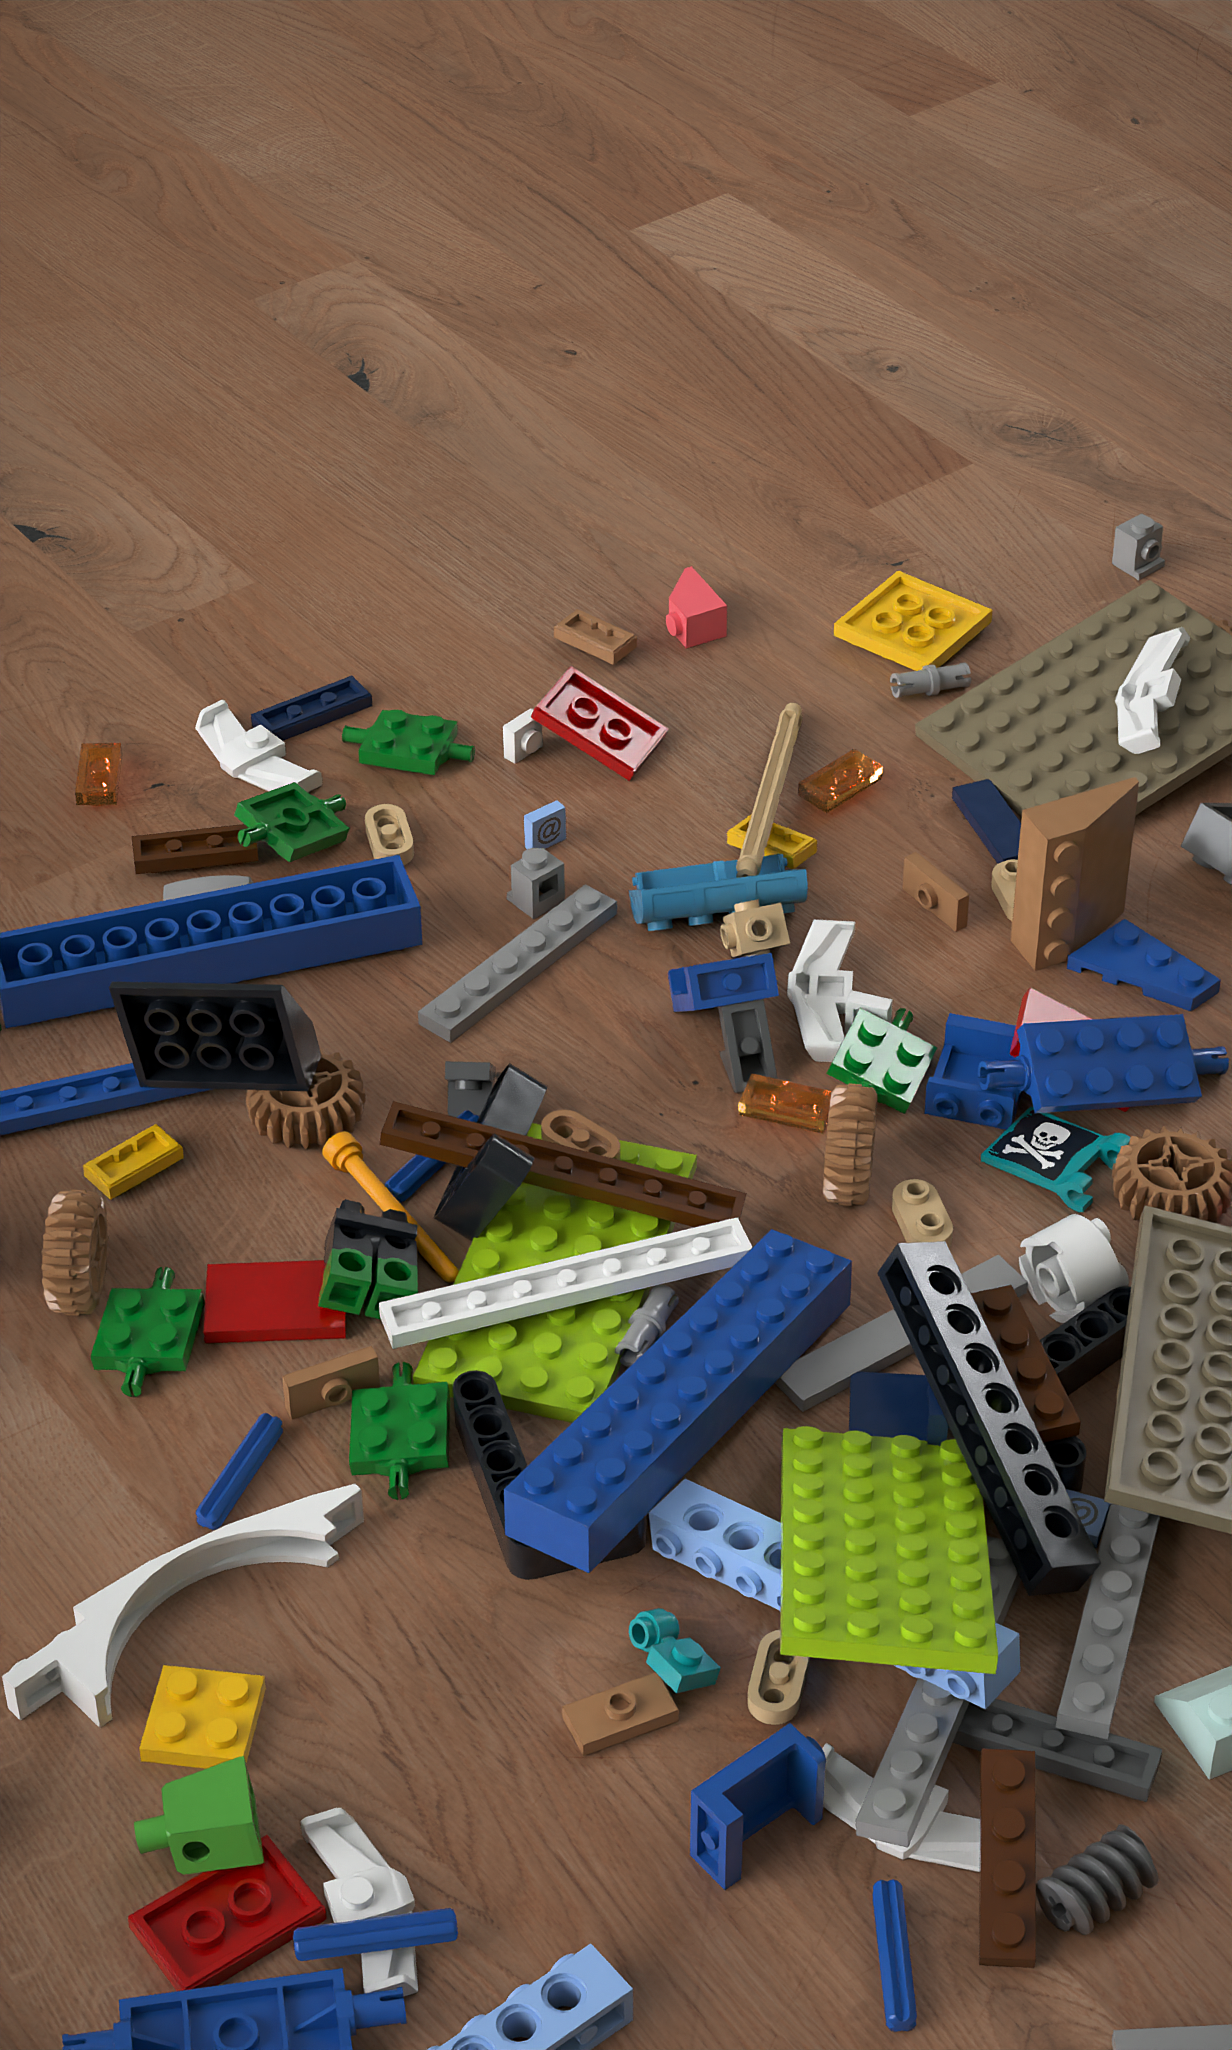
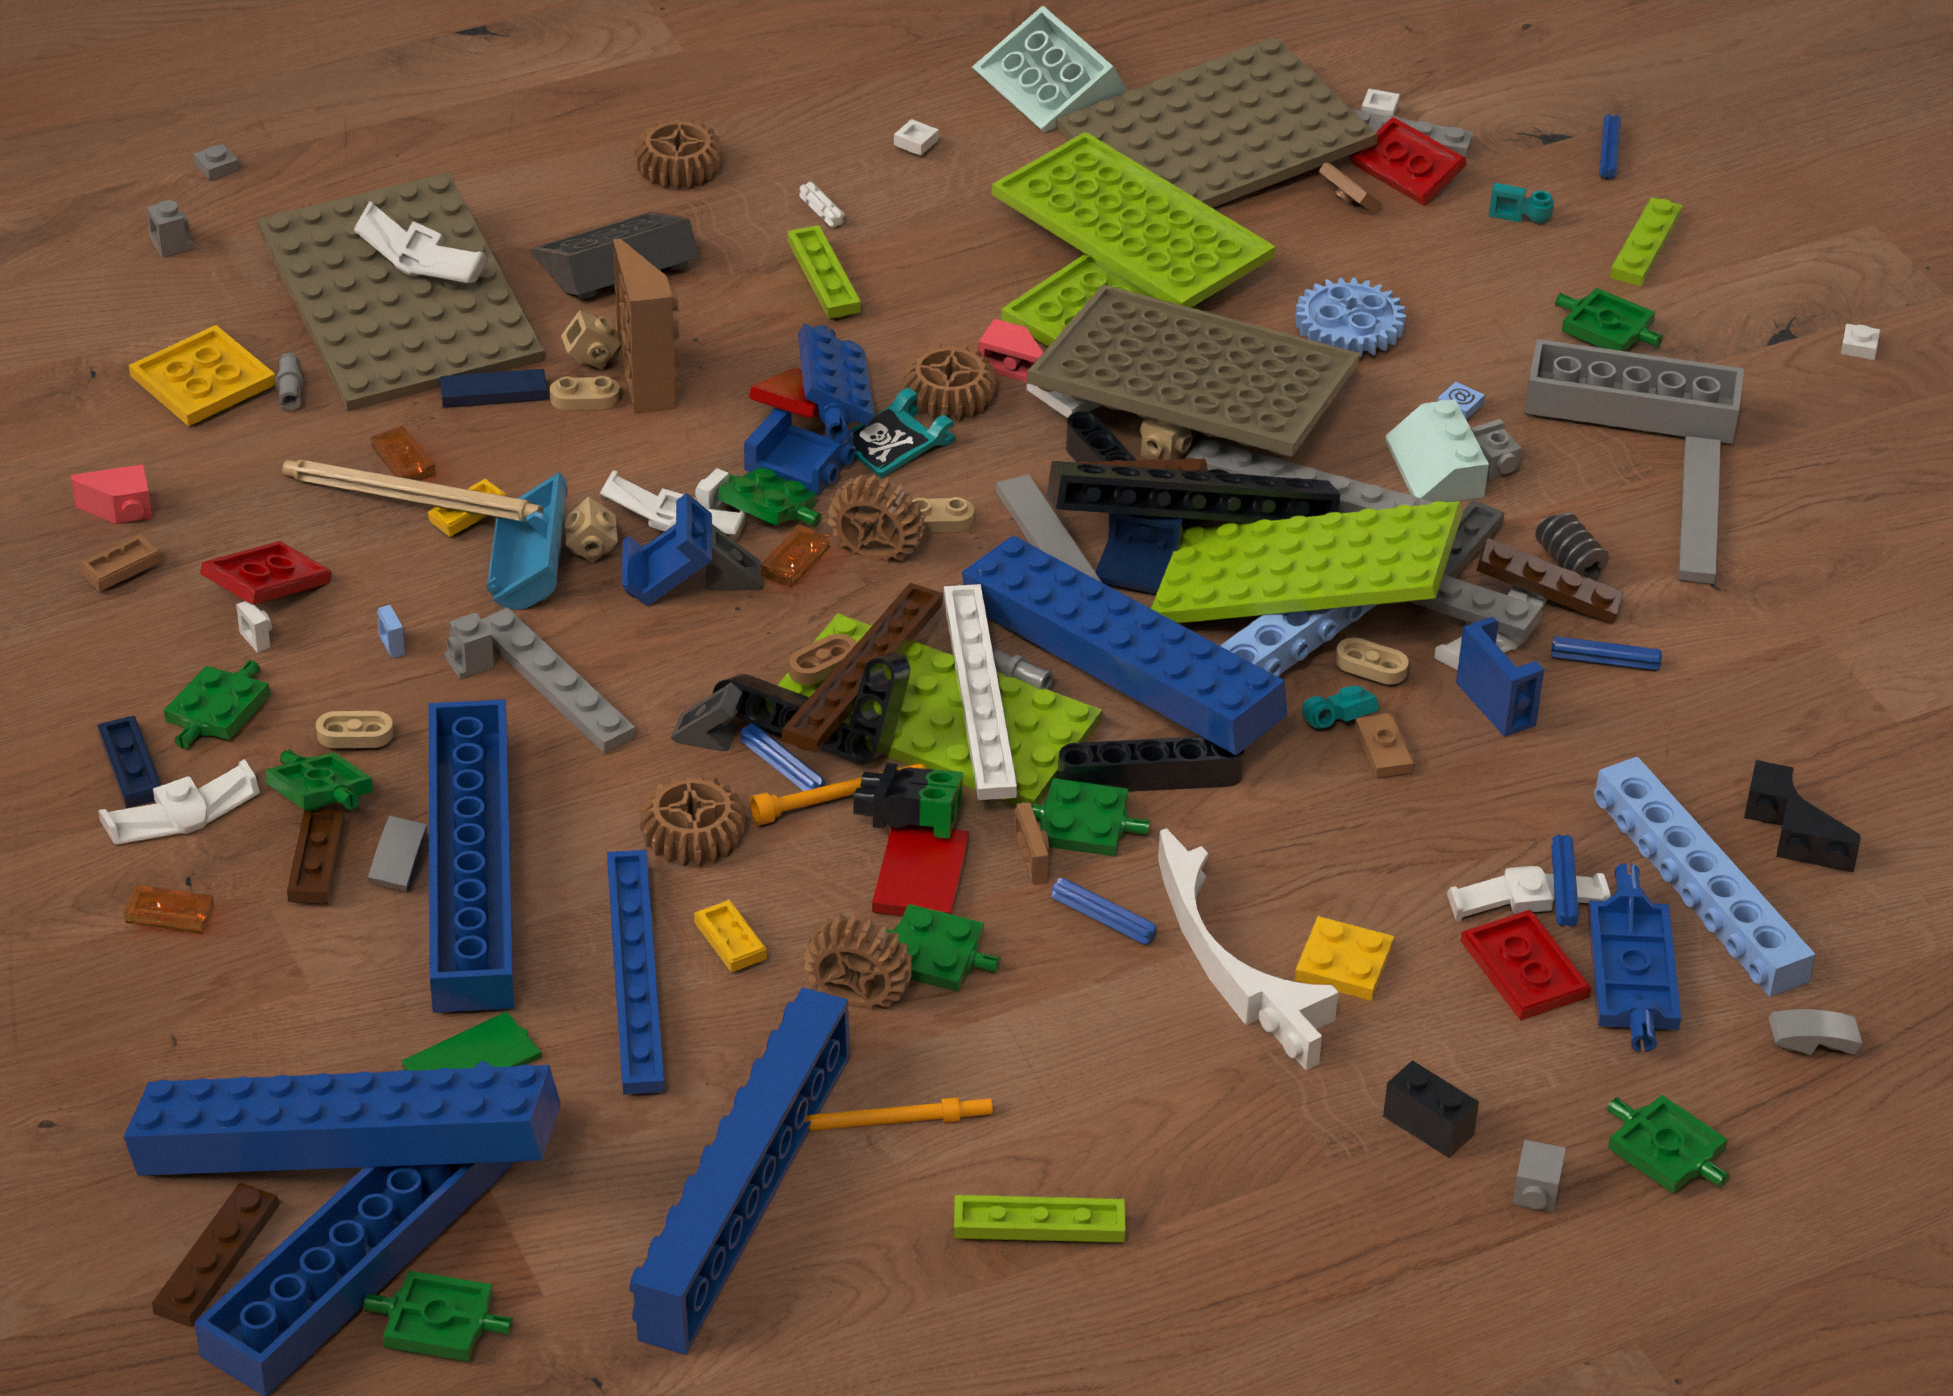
camera: 80 degrees left, 0 degrees up
black slope [109,982,321,1091] -> none
bright green torso [134,1756,264,1875] -> none
medium nougat plate [902,852,970,932] -> none
white brick [1019,1214,1129,1323] -> none
blue wing [1067,919,1221,1011] -> none

